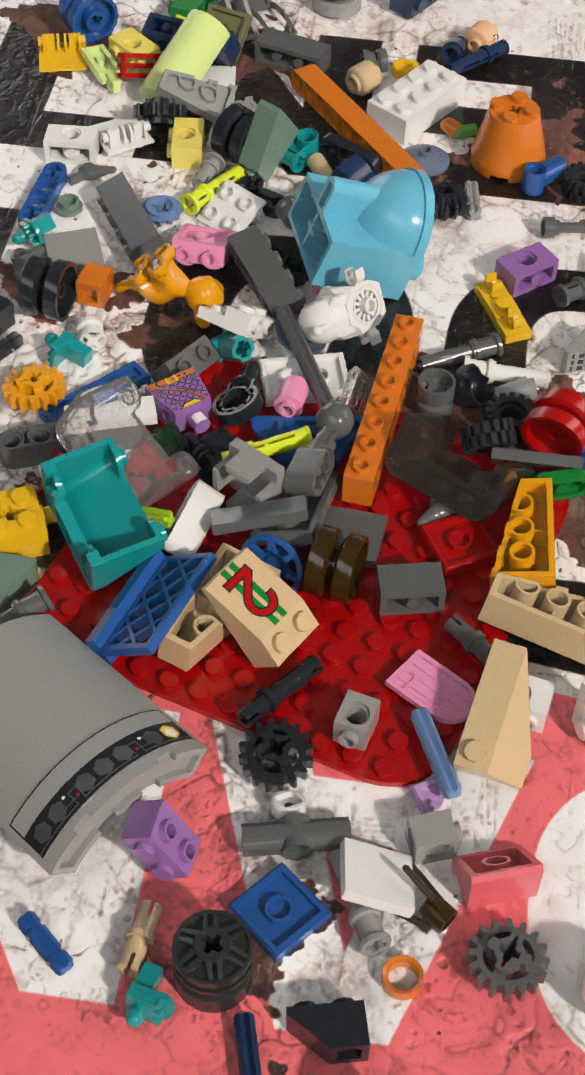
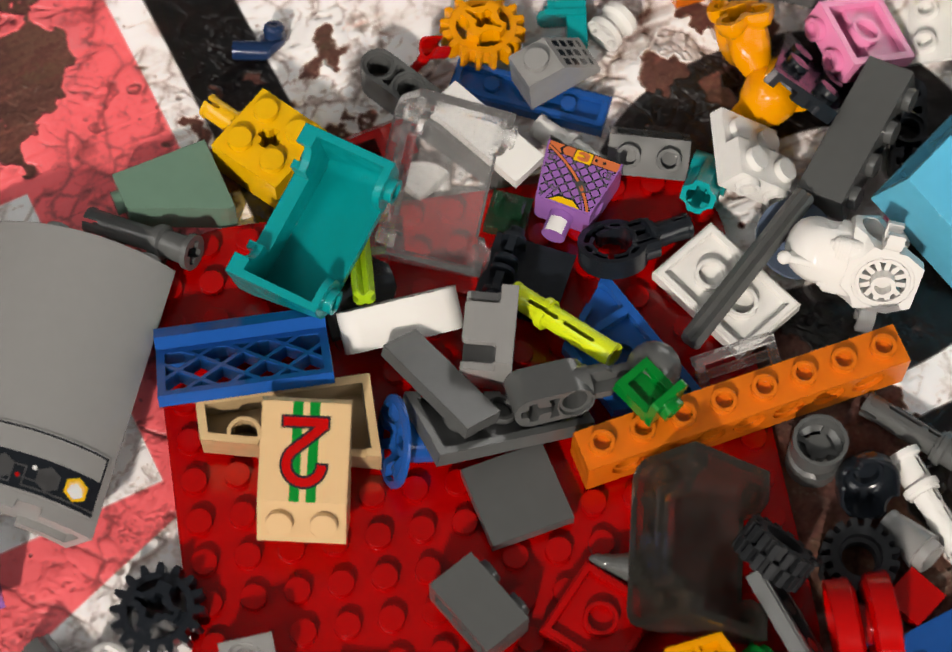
camera: 55 degrees right, 15 degrees up
black pin [235,654,324,728] -> none
bright pink brick [274,375,309,418] -> none
dark brown wheel [303,524,369,605] -> none
none -> red hand [410,35,451,72]
none -> light grey slope [508,37,600,109]
none -> green bracket [613,357,688,427]
none -> black wing [763,31,844,125]

